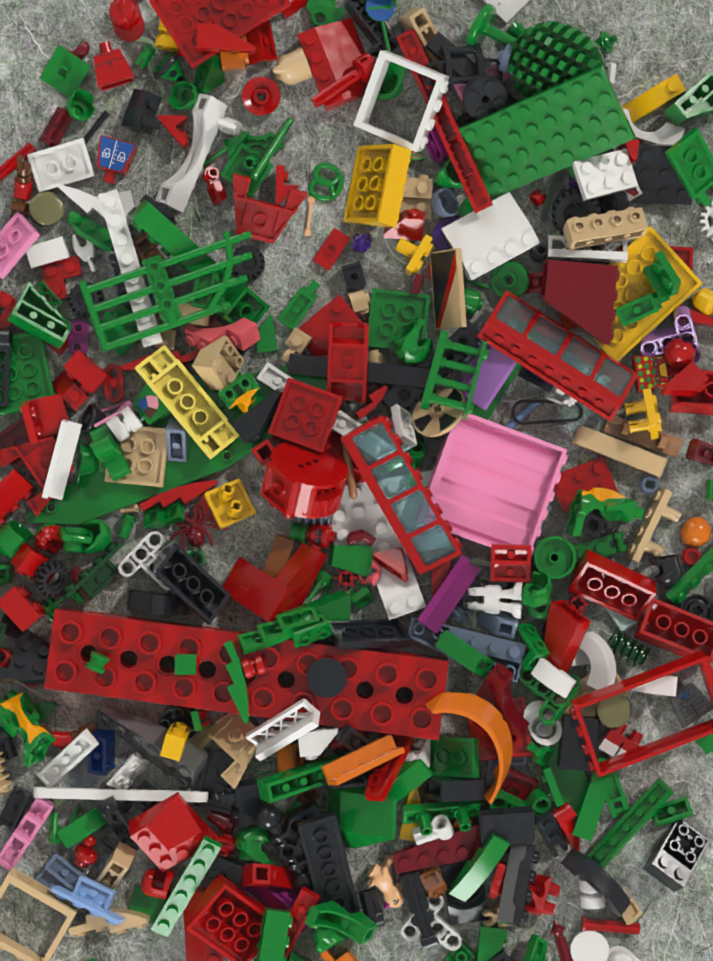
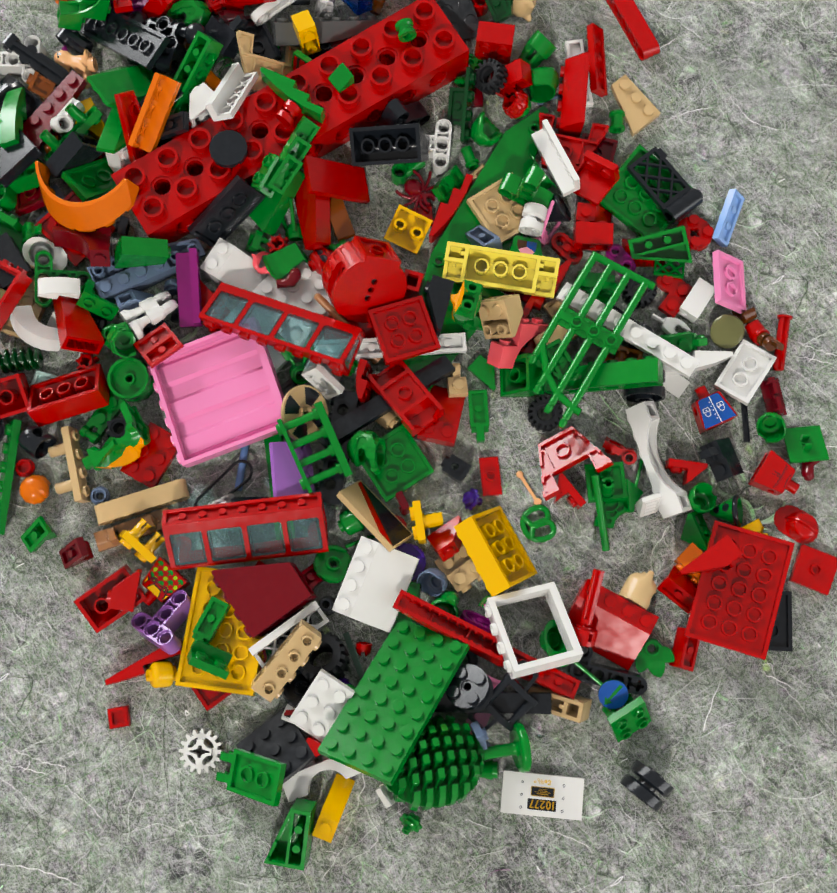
camera: 140 degrees right, 10 degrees down
green piece [59,527,94,554] -> none
green pin [134,43,156,70] -> none
red dish [242,77,281,116] -> none
tan plate [348,289,371,315] -> none
slope [373,547,408,583] -> none
red hair [663,338,696,369] -> none

